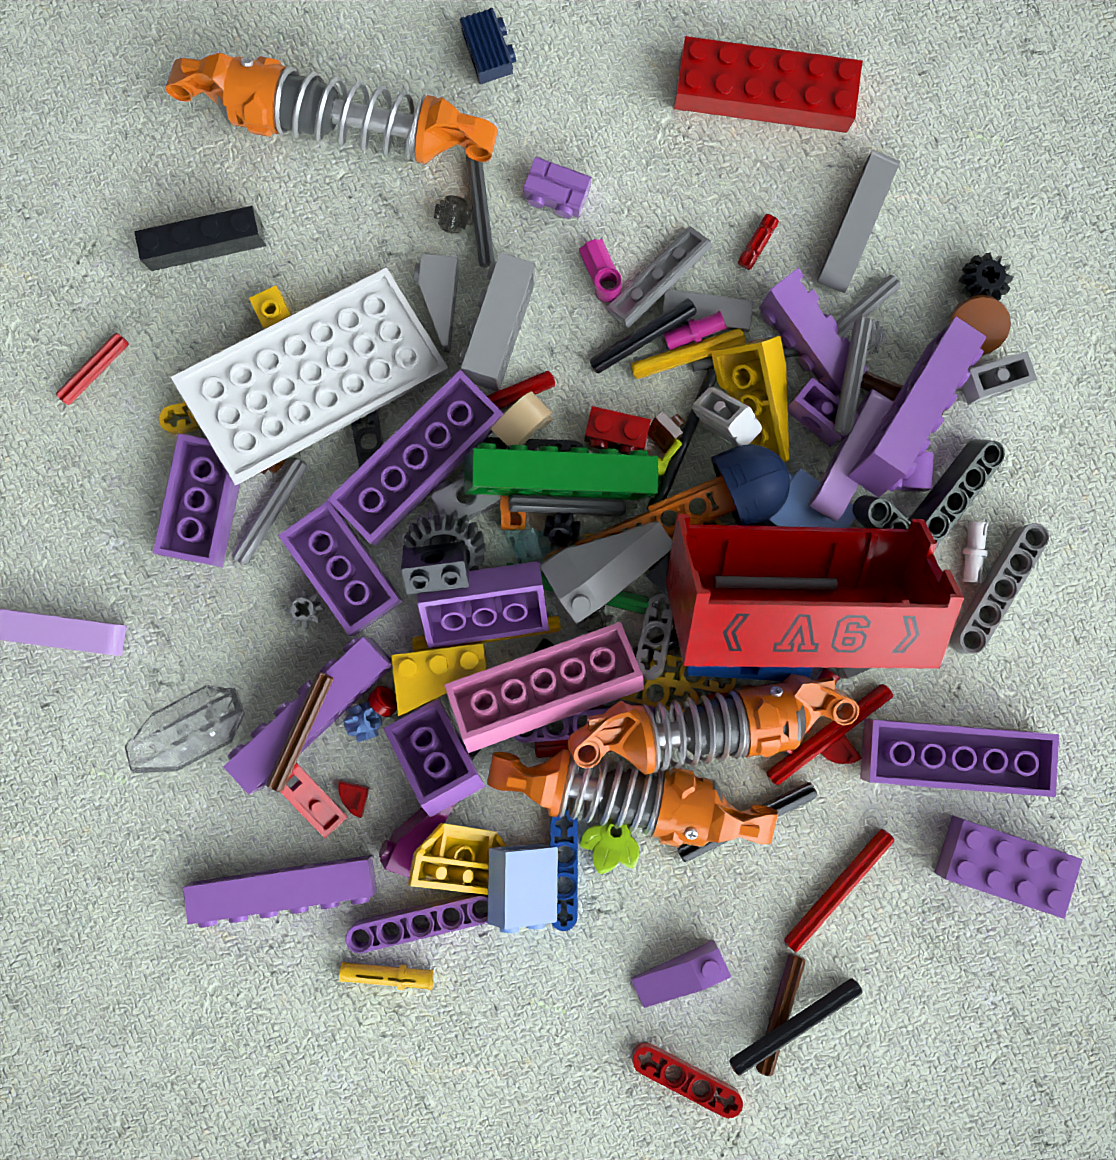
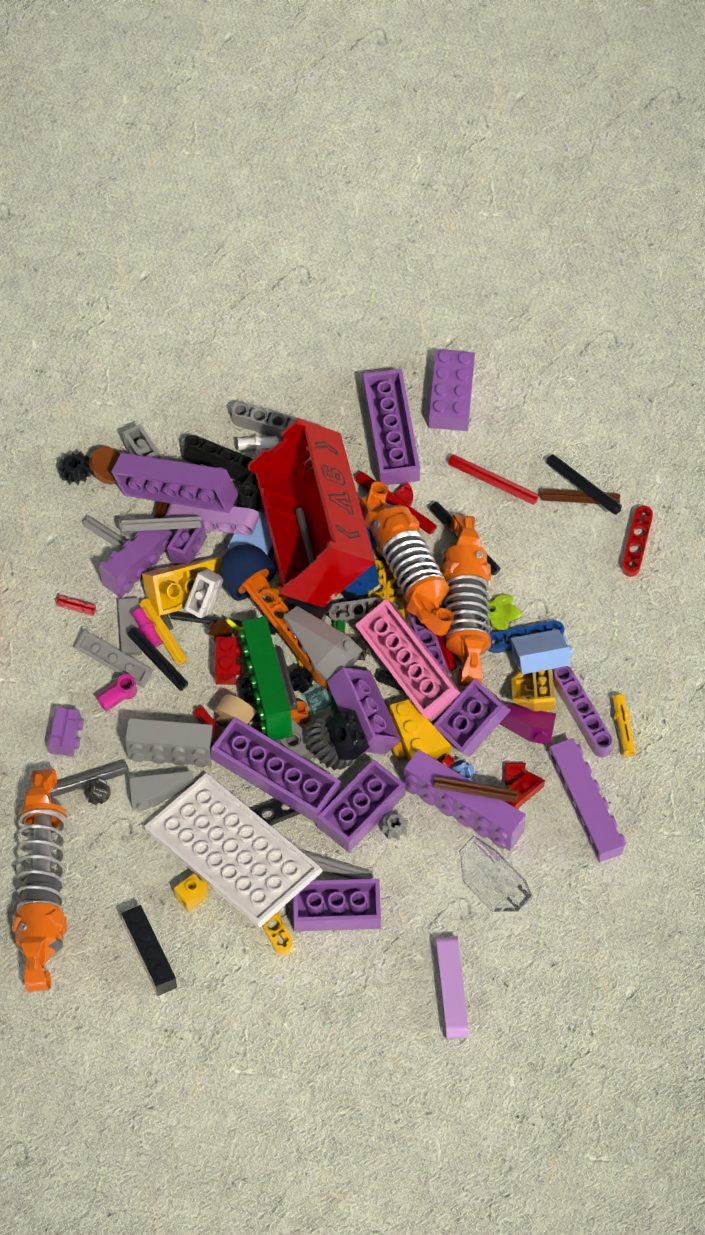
camera: 100 degrees left, 25 degrees down
axle [56,332,129,405] -> none
medium lavender slope [631,940,731,1008] -> none
light grey beam [817,149,900,293] -> none

